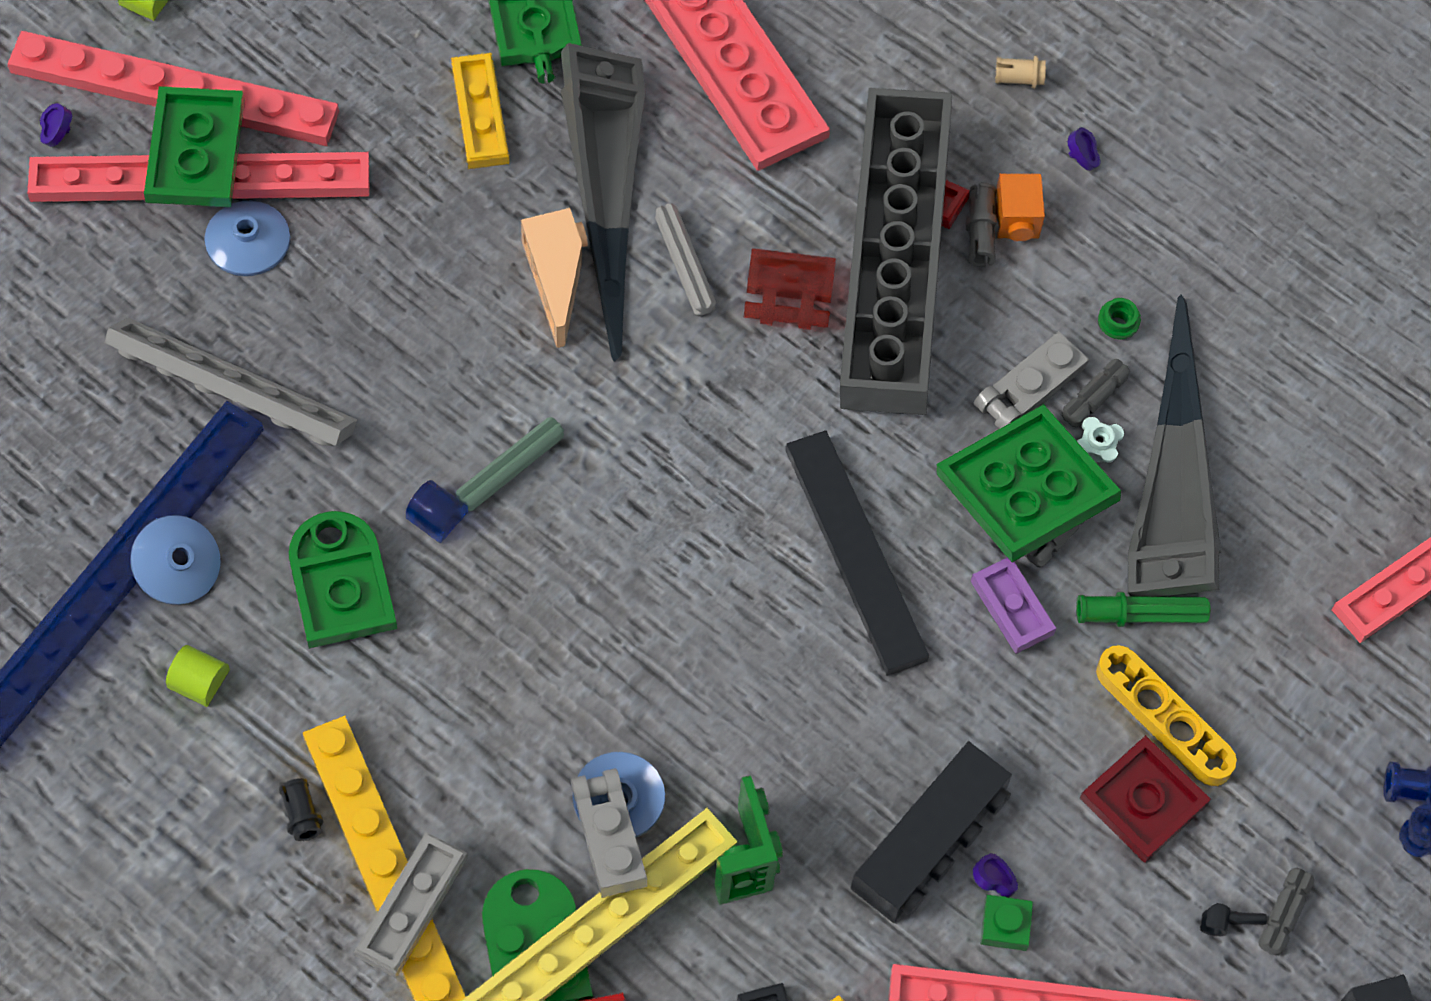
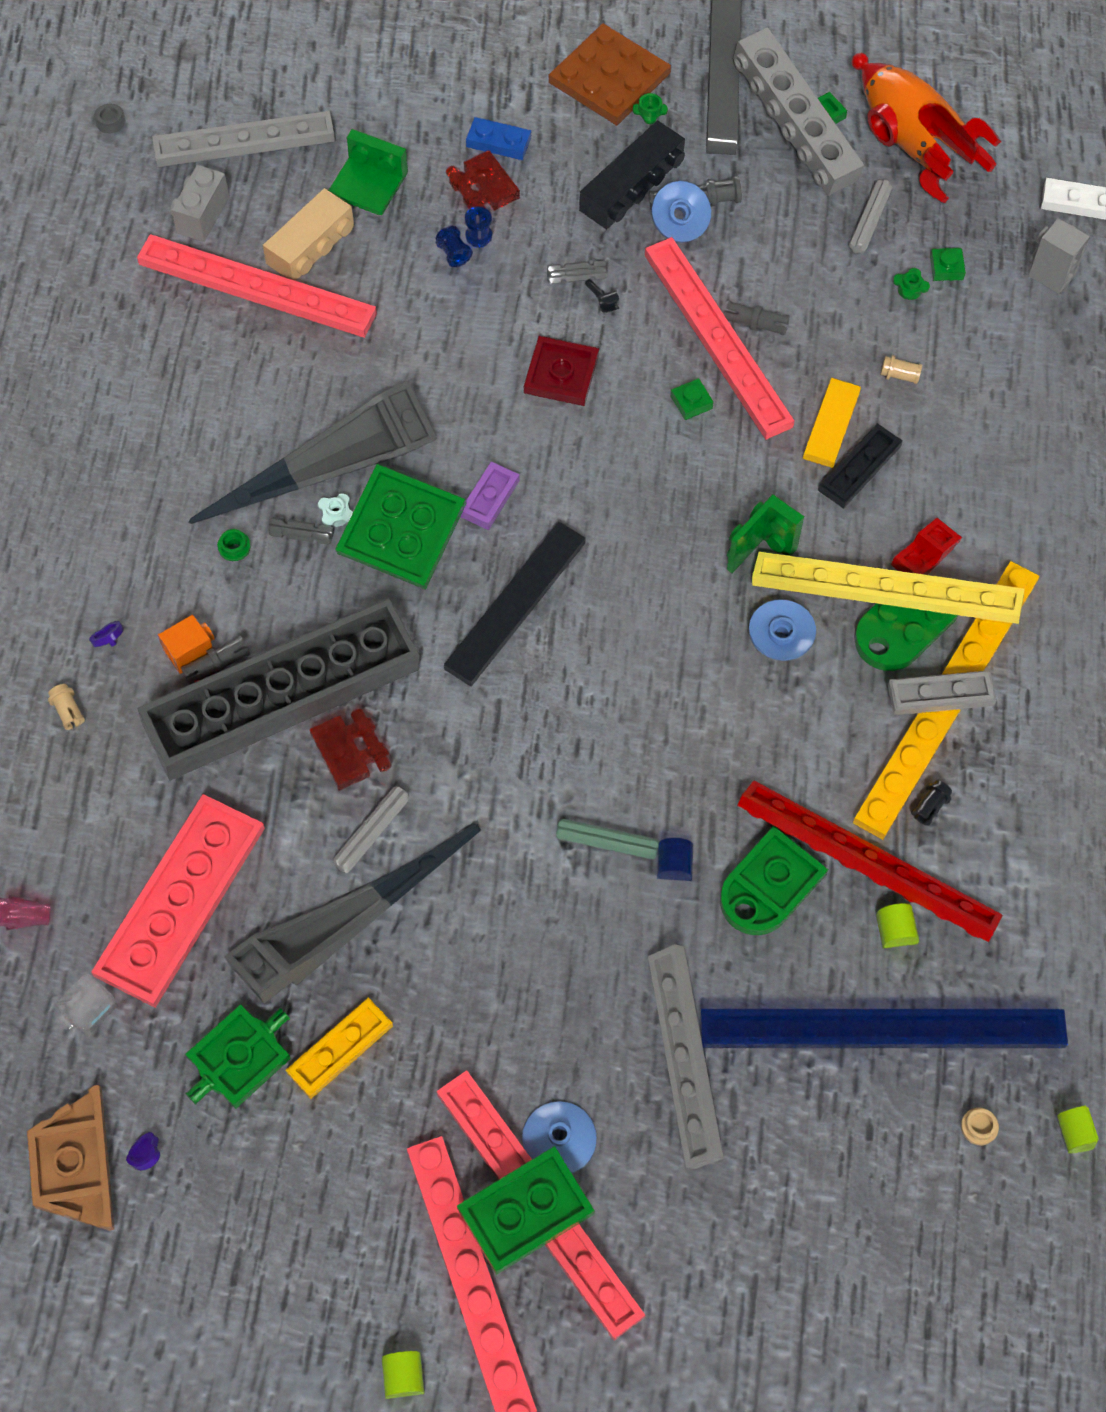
camera: 120 degrees left, 0 degrees up
dark purple piece [40,103,72,147] -> none
medium blue dish [130,516,220,605] -> none
light nougat slope [521,208,588,348] -> none
light grey plate [571,768,648,898] -> none
black brick [850,741,1012,924] -> none
dark purple piece [973,853,1018,898] -> none
light grey plate [974,331,1089,429] -> none
green axle [1076,592,1211,627] -> none
yellow beam [1096,645,1237,786] -> none
none -> red plate [737,780,1003,942]

